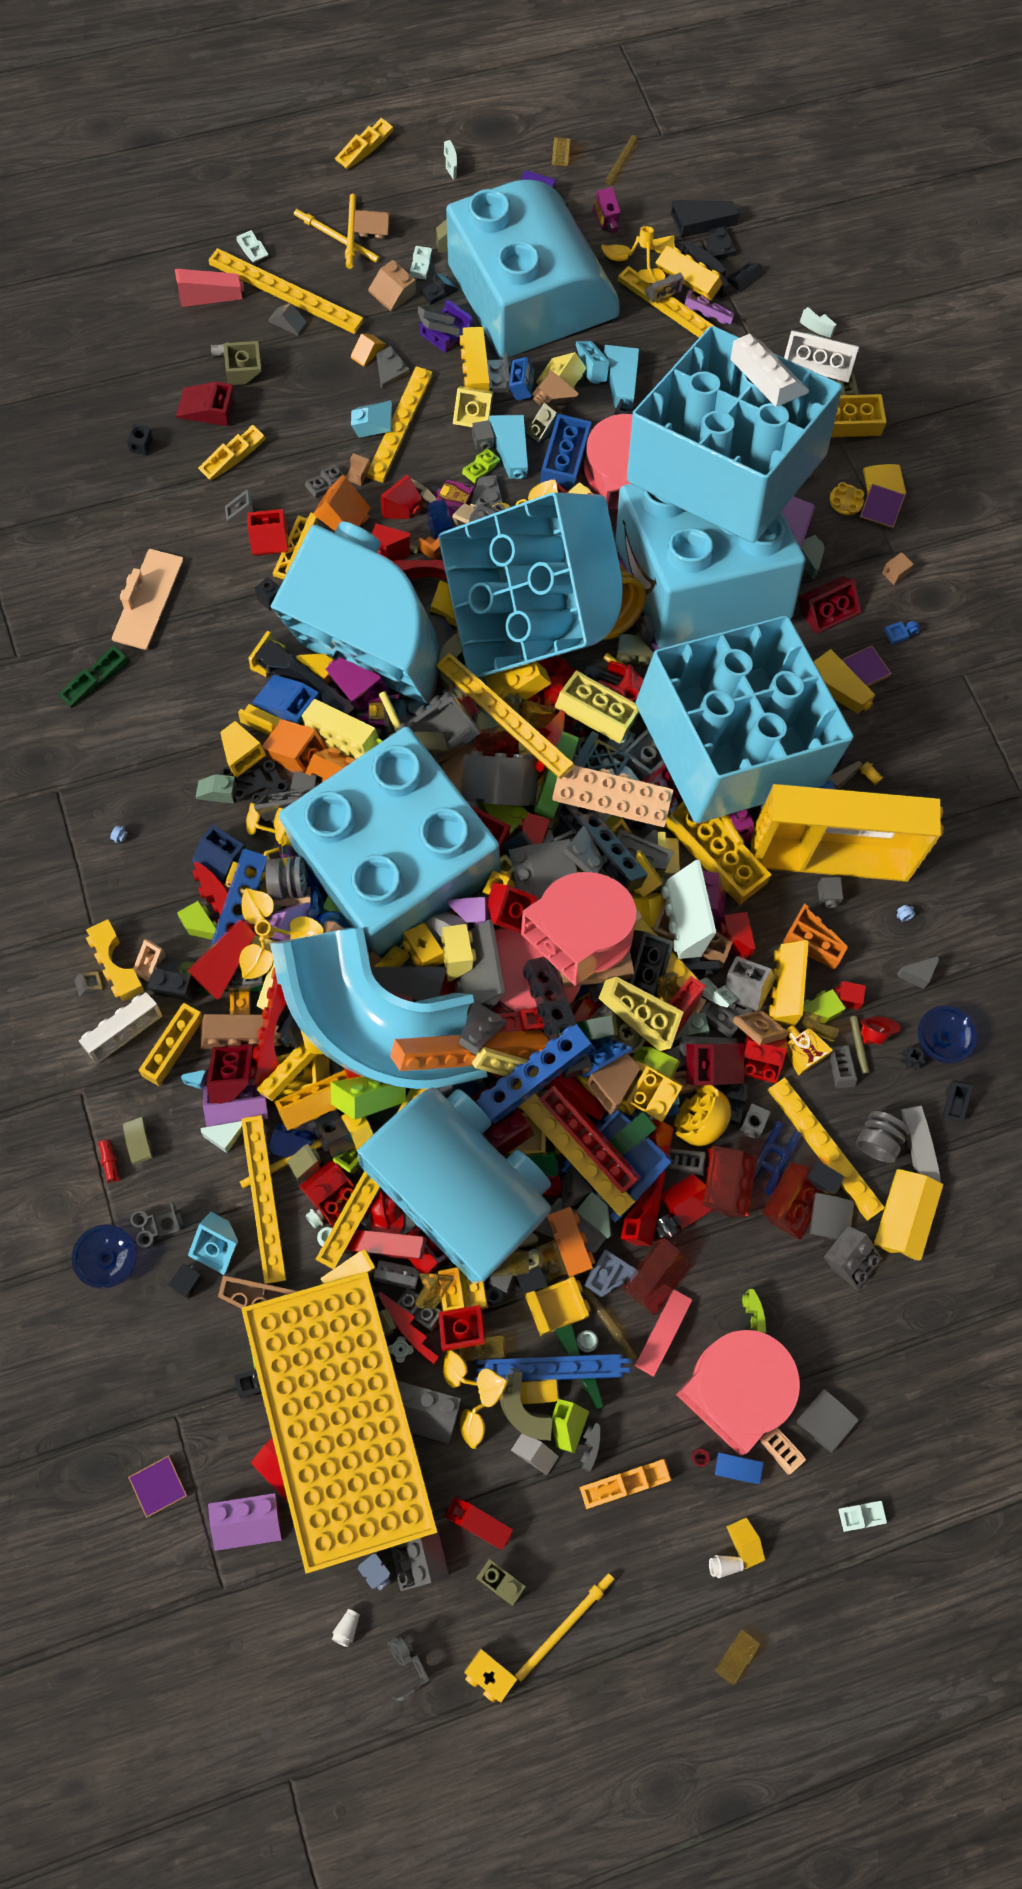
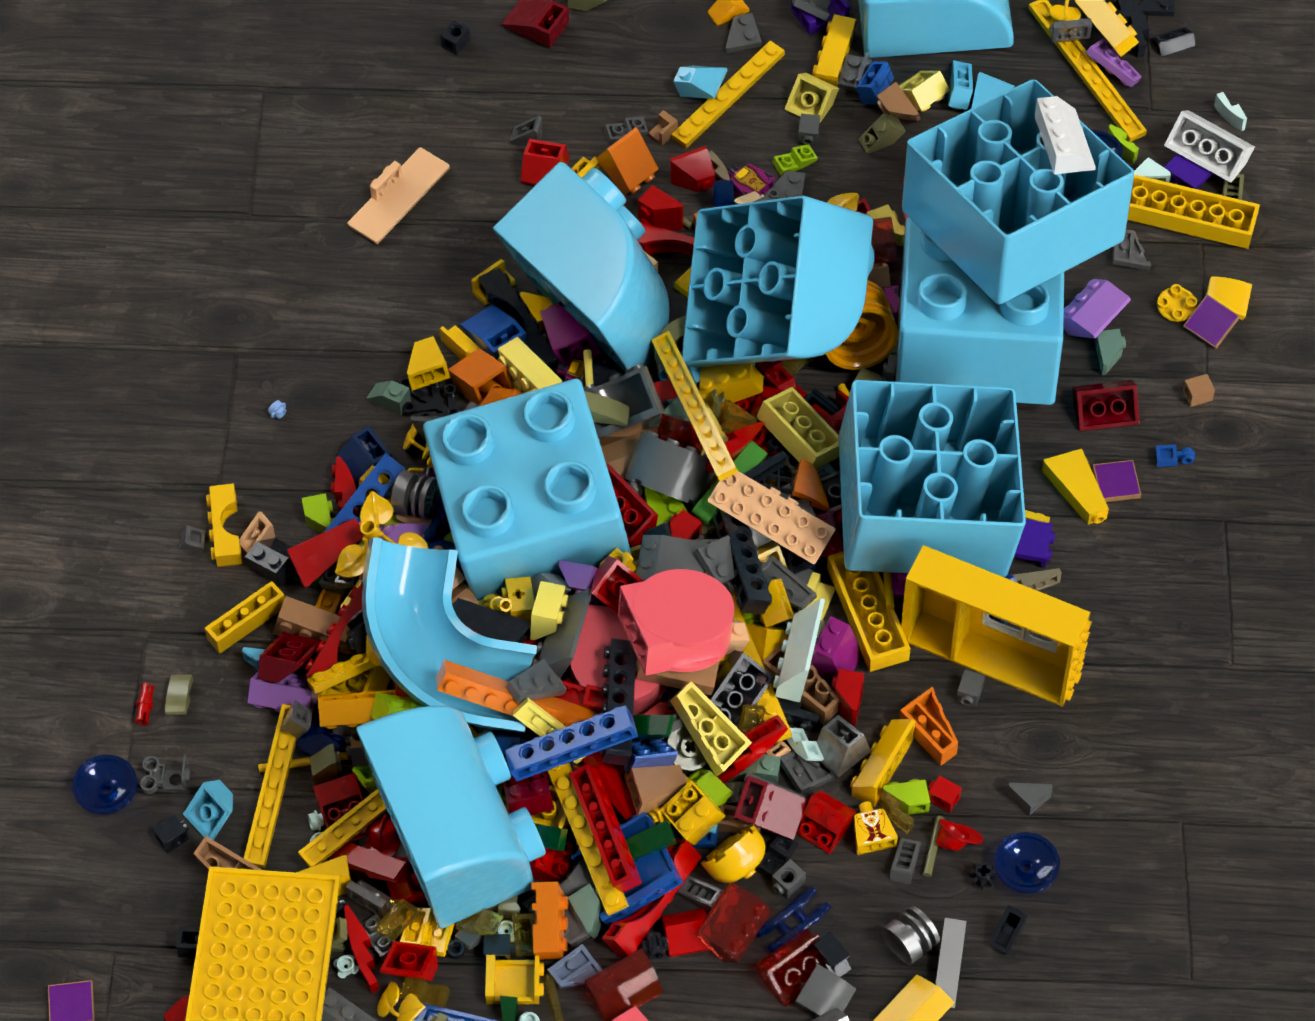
camera: 30 degrees right, 10 degrees down
dark green slope [58,645,131,708] -> none
white slope [79,992,163,1065] -> none
yellow slope [198,425,266,481] -> none
light aqua slope [201,1121,243,1153] -> none
medium azure slope [489,415,528,479] -> none
blue brick [540,414,591,490] -> none
medium nougat tile [733,1010,788,1045] -> none
yellow plate [768,1078,885,1221] -> none
yellow pin [860,762,884,786] -> none
light blue plate [897,905,915,922] -> none
none -> dark grey slope [280,700,313,739]
none -> yellow axle [484,596,512,612]
none -> orange slope [792,459,829,511]

